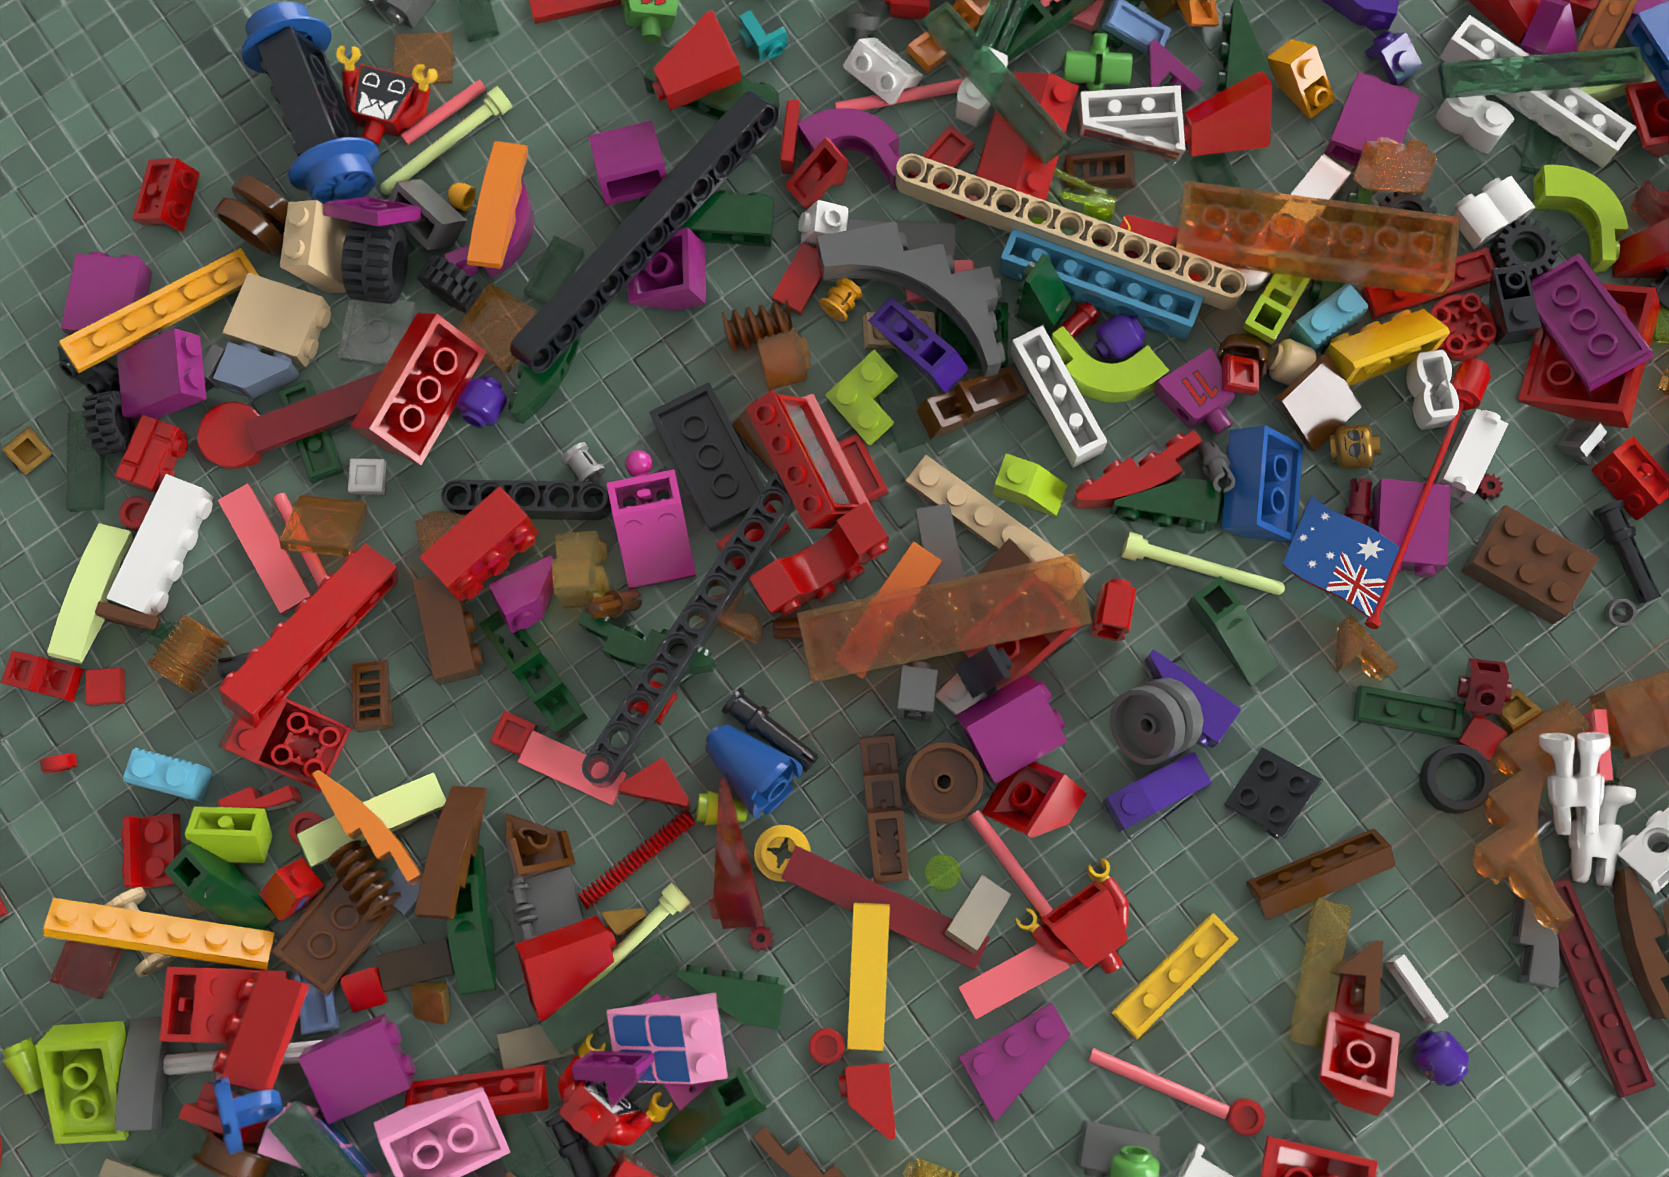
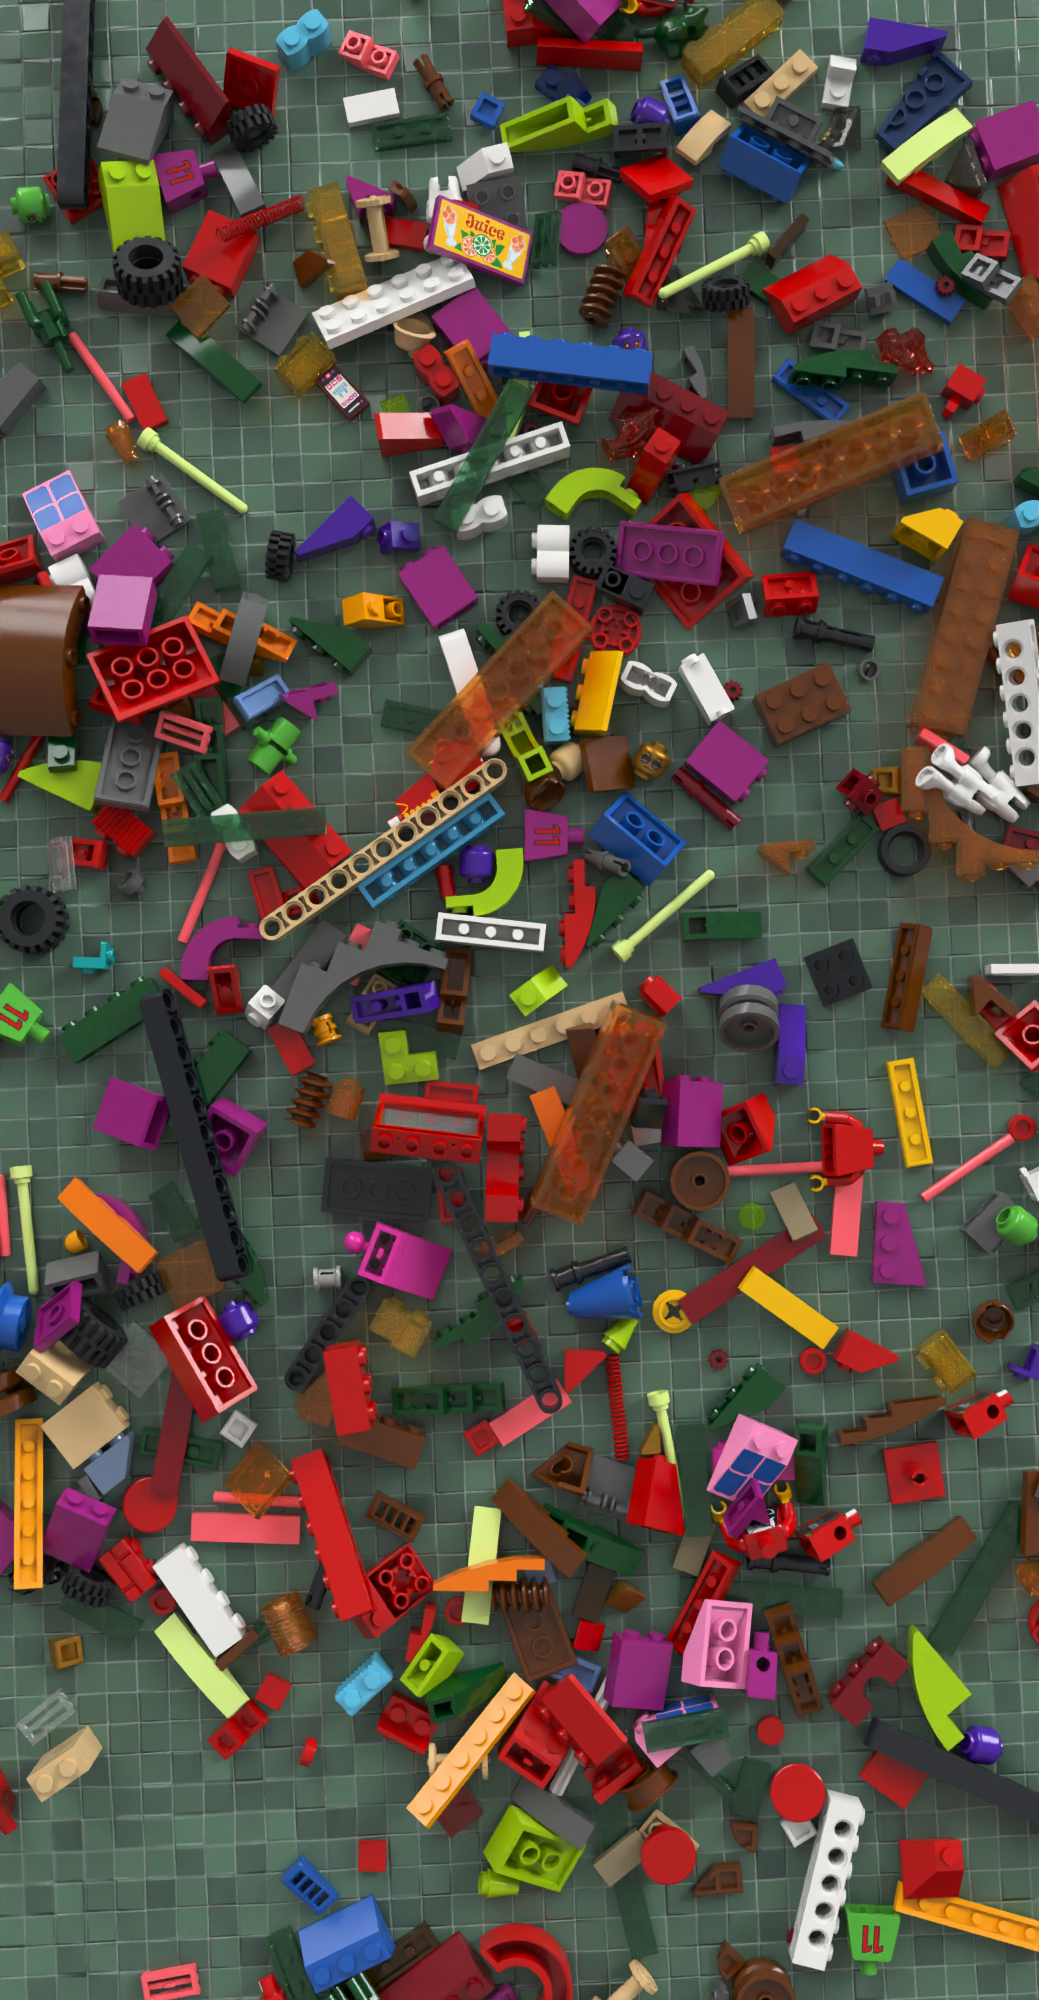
camera: 65 degrees left, 10 degrees up
blue tile [213,1076,283,1155] -> none
red brick [259,858,324,921] -> none
magenta slope [488,555,559,634] -> none
reddish brown axle [585,589,642,619] -> none
red slope [651,10,742,111] -> none
clear red wedge [708,775,765,929] -> none
white bracket [843,37,924,104] -> none
dark green slope [1016,253,1071,337] -> none
clear neon green plant [1031,168,1116,224] -> none
reddish brown slope [1066,149,1135,189] -> none
white wedge [1076,85,1185,161] -> none
red slope [1183,72,1272,156] -> none
red tile [1222,354,1259,396] -> none
flag [1283,358,1491,630] -> none
clear orange brick [1353,137,1437,194] -> none

